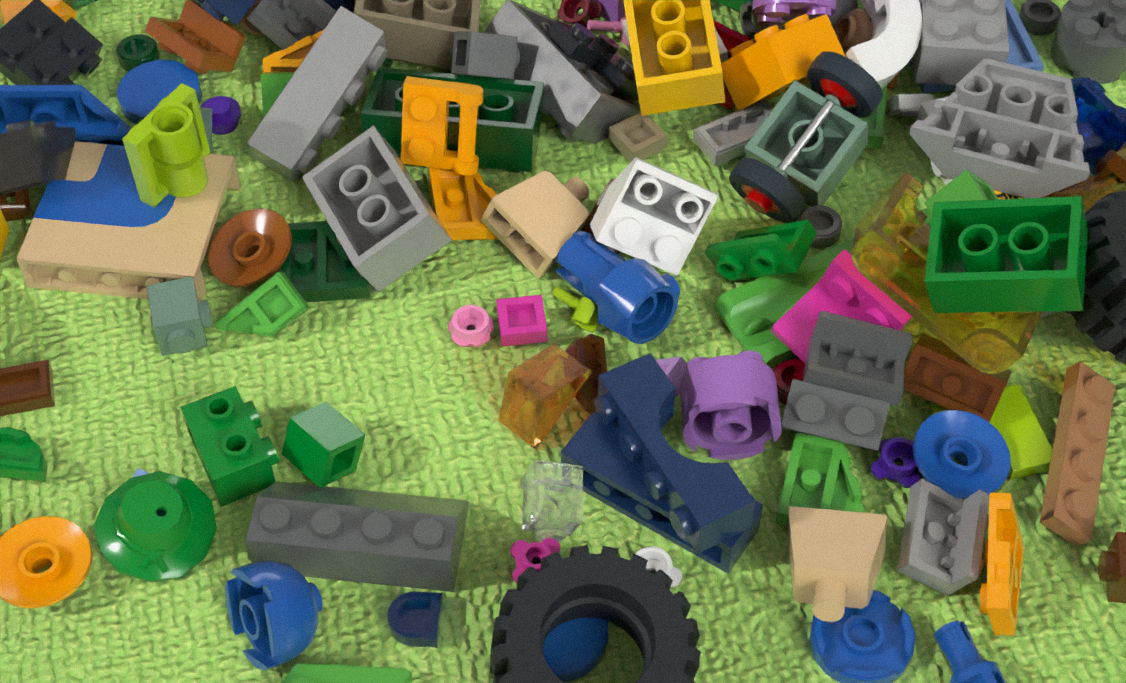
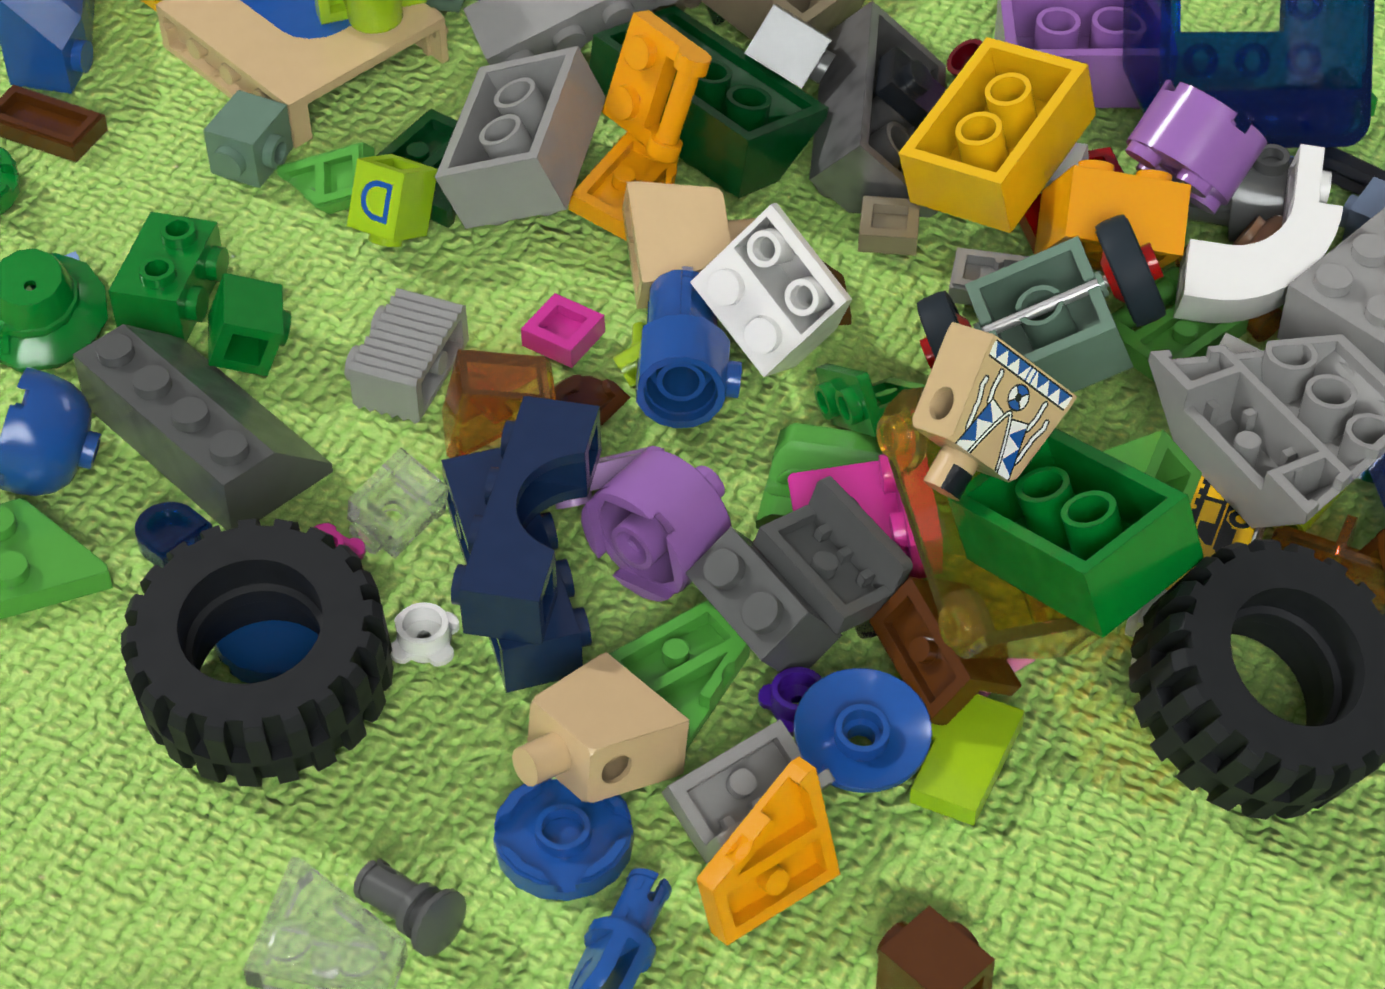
camera: 40 degrees right, 5 degrees down
dark orange dish [208,209,292,287] -> none
bright pink plate [448,305,494,347] -> none
medium nougat plate [1040,361,1116,547] -> none
none -> light grey brick [344,288,469,424]
none -> lime brick [347,154,438,247]
none -> tan torso [912,322,1077,501]

